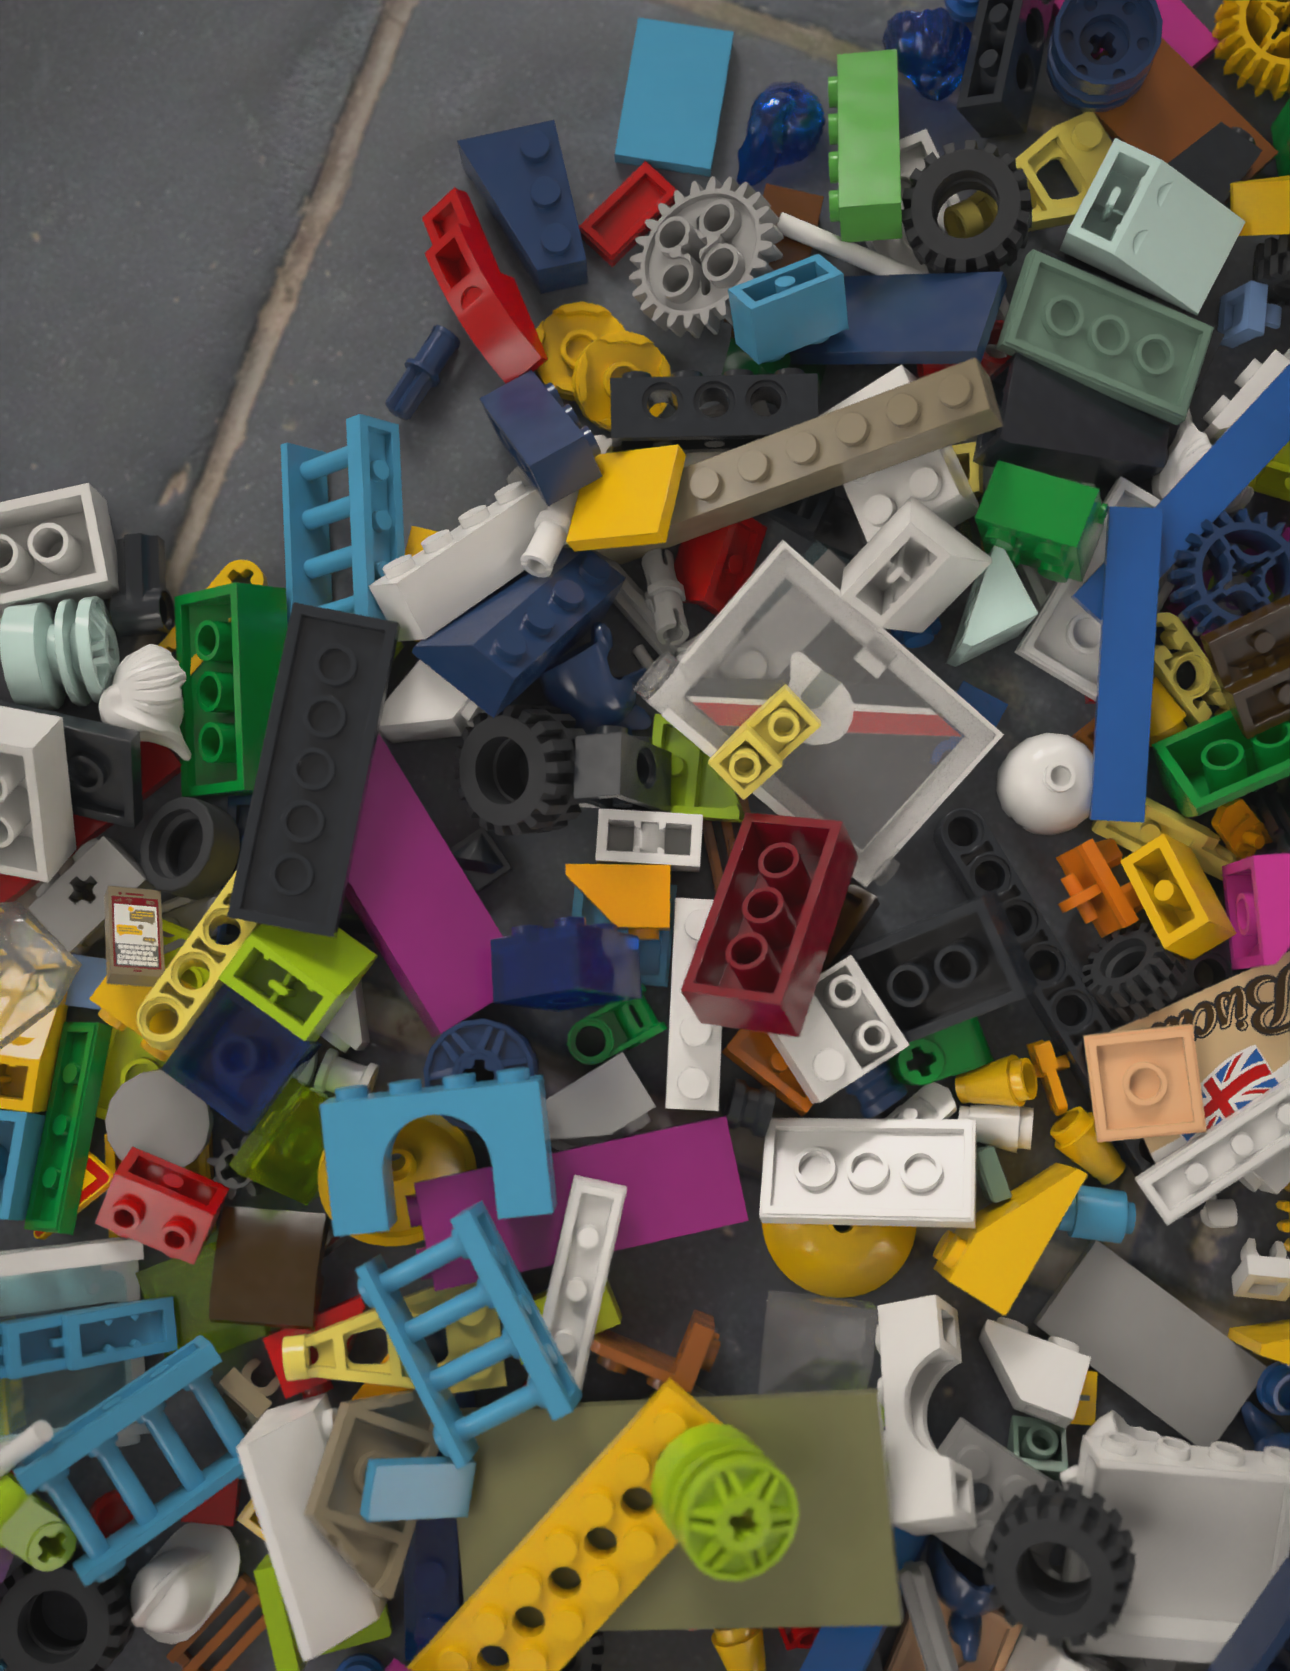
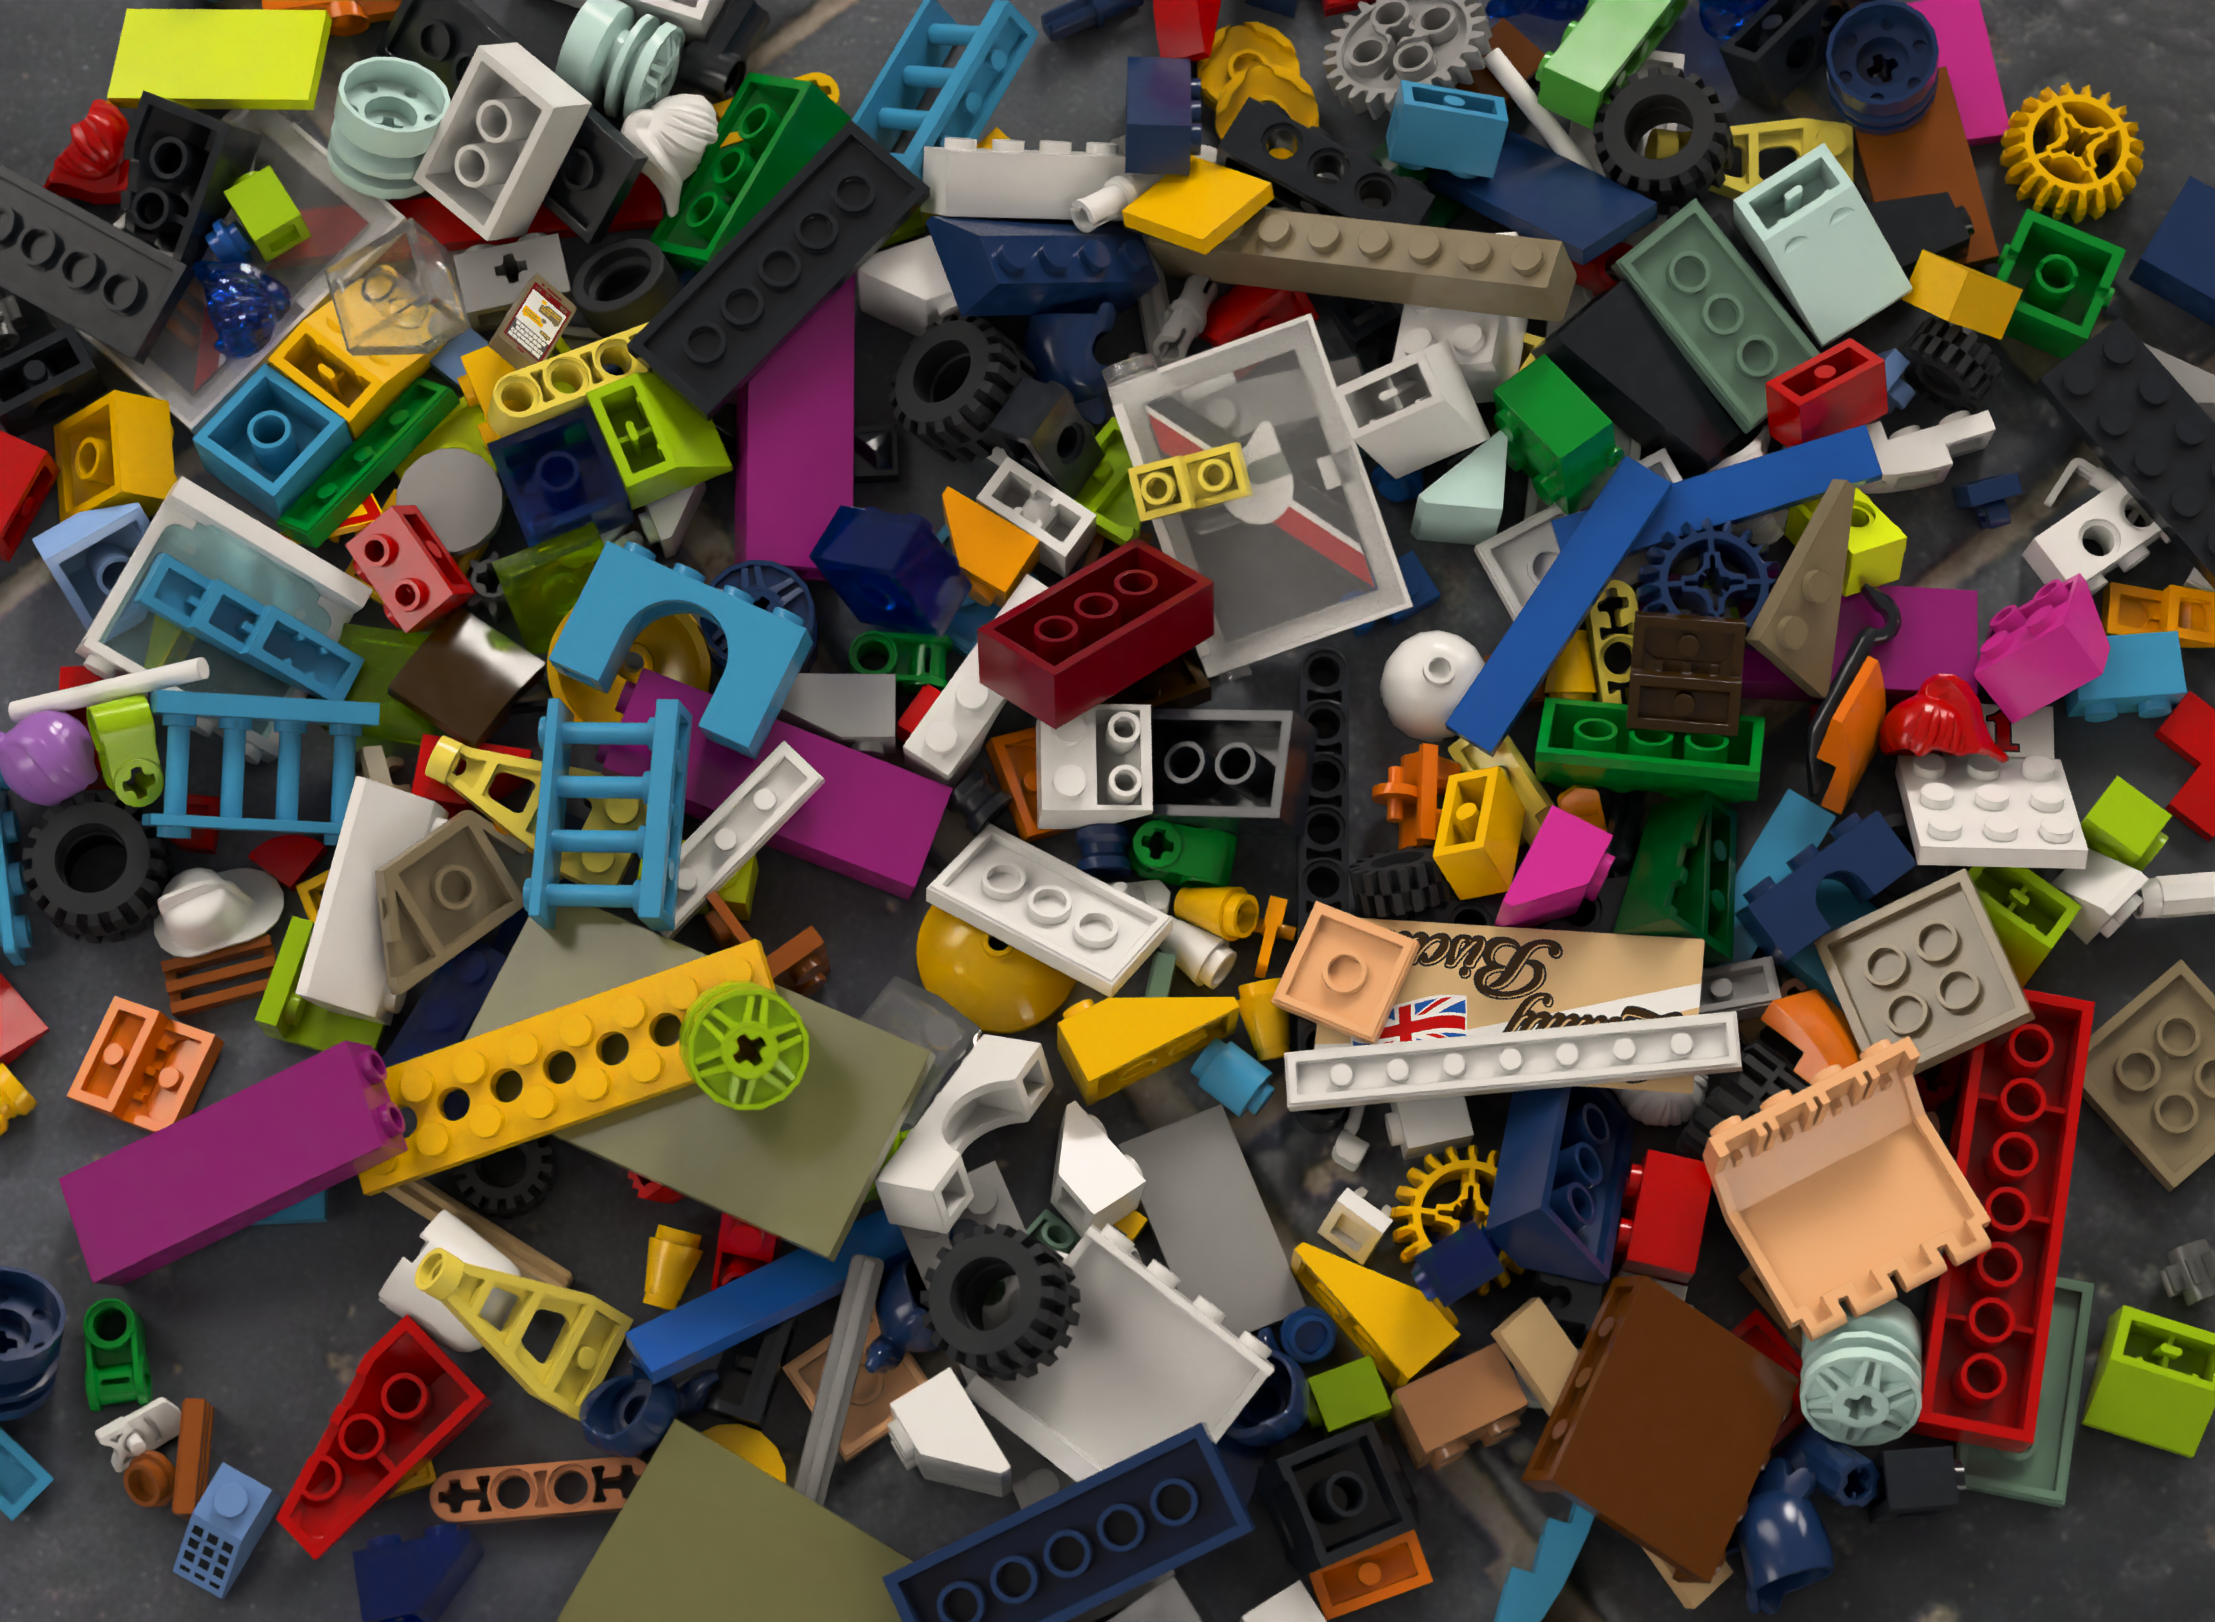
camera: 25 degrees right, 10 degrees down
dark azure tile [360,1457,476,1522] -> none
none -> red tile [896,684,941,743]
none -> red brick [1765,338,1888,448]

